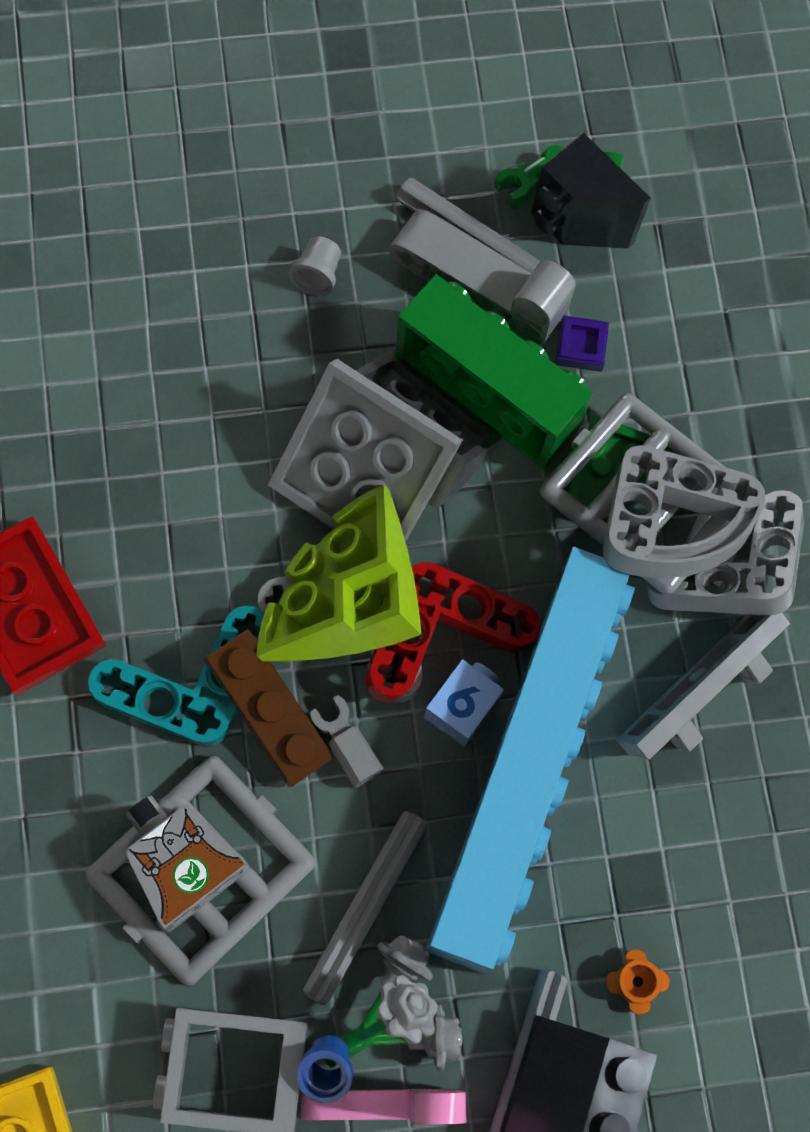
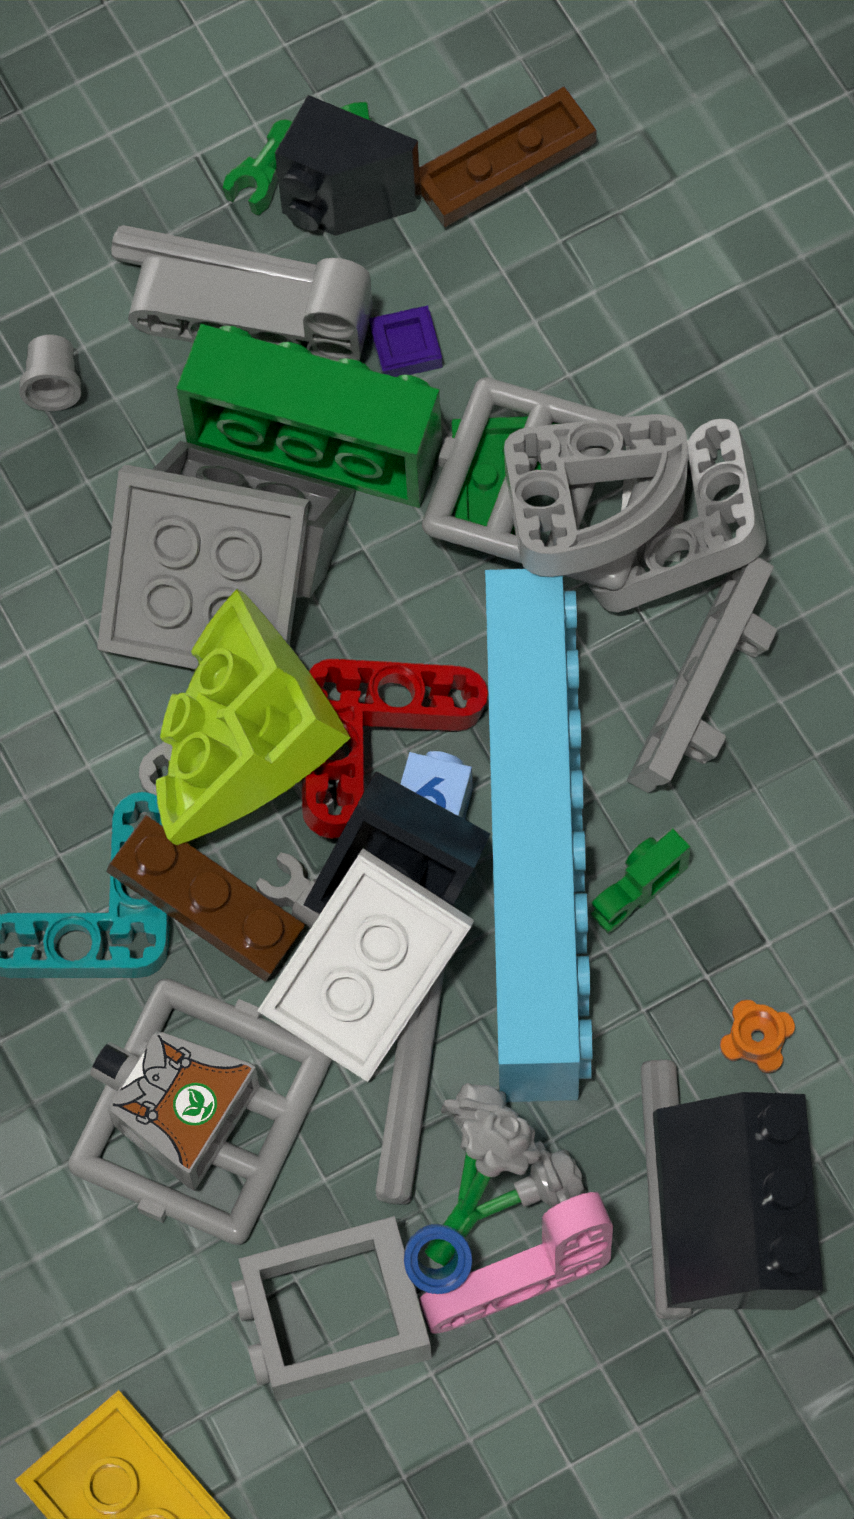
camera: 10 degrees left, 5 degrees down
none -> white tile [258,849,474,1082]
none -> black brick [303,771,491,914]
none -> reddish brown plate [419,86,597,228]
none -> green plate [591,828,691,934]

